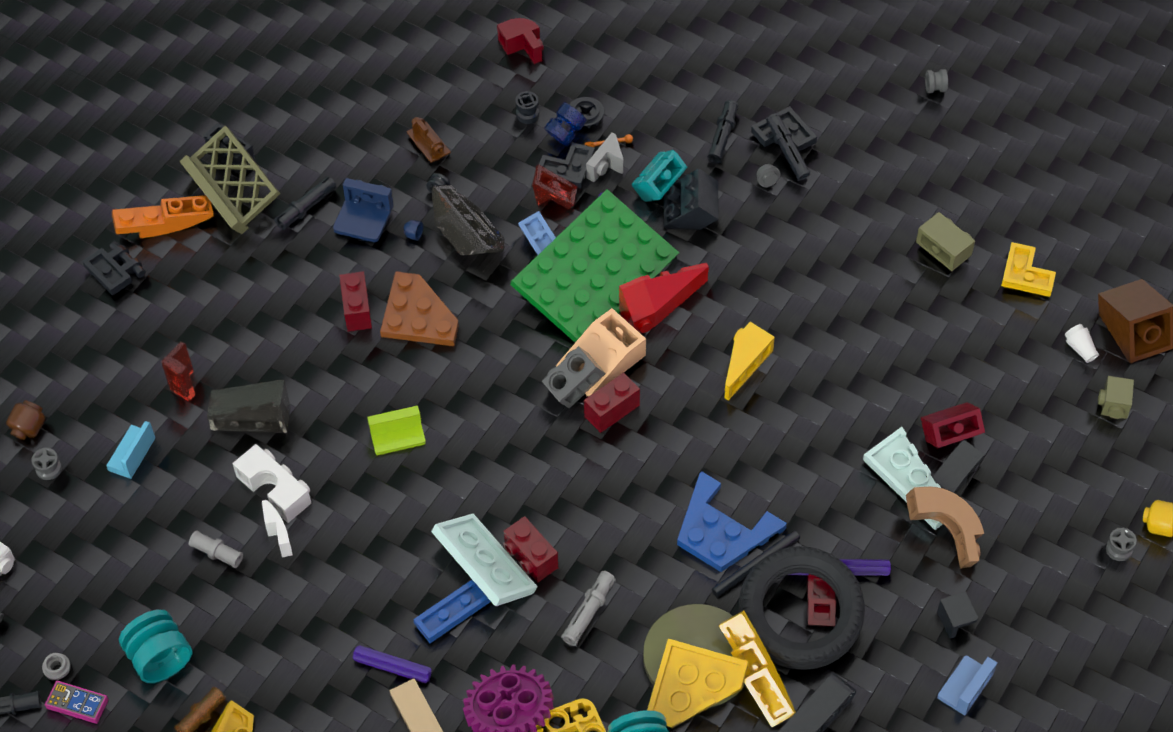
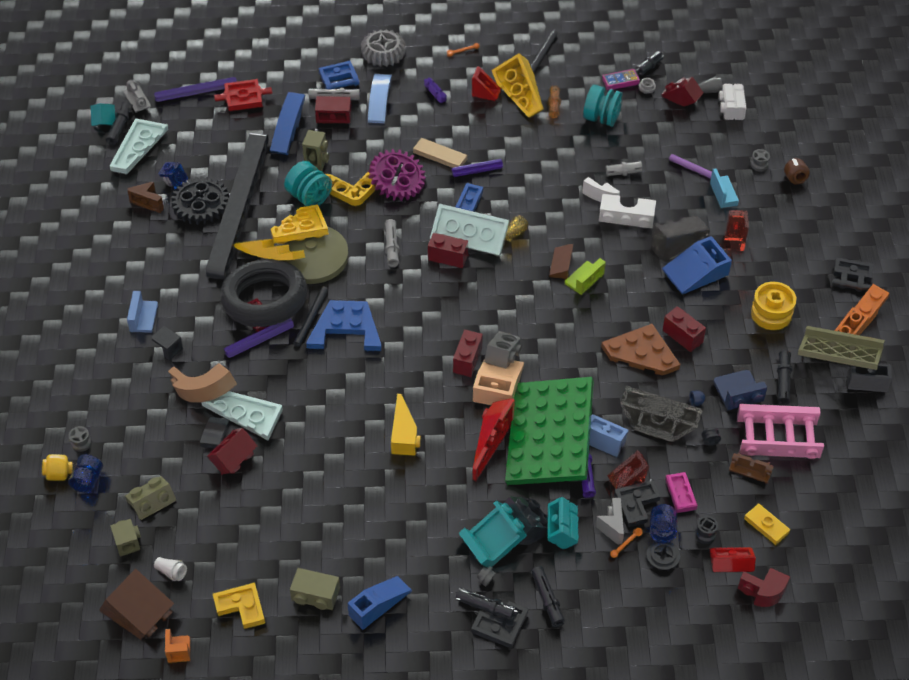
camera: 145 degrees right, 5 degrees down
none -> clear blue wheel [68,454,103,493]
none -> olive bracket [125,476,176,520]
none -> orange panel [165,629,190,663]
none -> blue slope [348,576,412,630]
none -> teal panel [459,500,527,568]
none -> clear yellow cone [505,215,528,241]
none -> reddish brown slope [549,244,573,279]
none -> dark red slope [661,77,703,106]
none -> blue slope [662,236,732,295]
none -> dark pink plate [665,472,698,513]
none -> medium lavender bar [669,154,712,179]
none -> red slope [710,547,756,572]
none -> bright pink fence [737,404,824,459]
none -> yellow plate [744,504,790,545]
none -> yellow wheel [751,282,797,330]

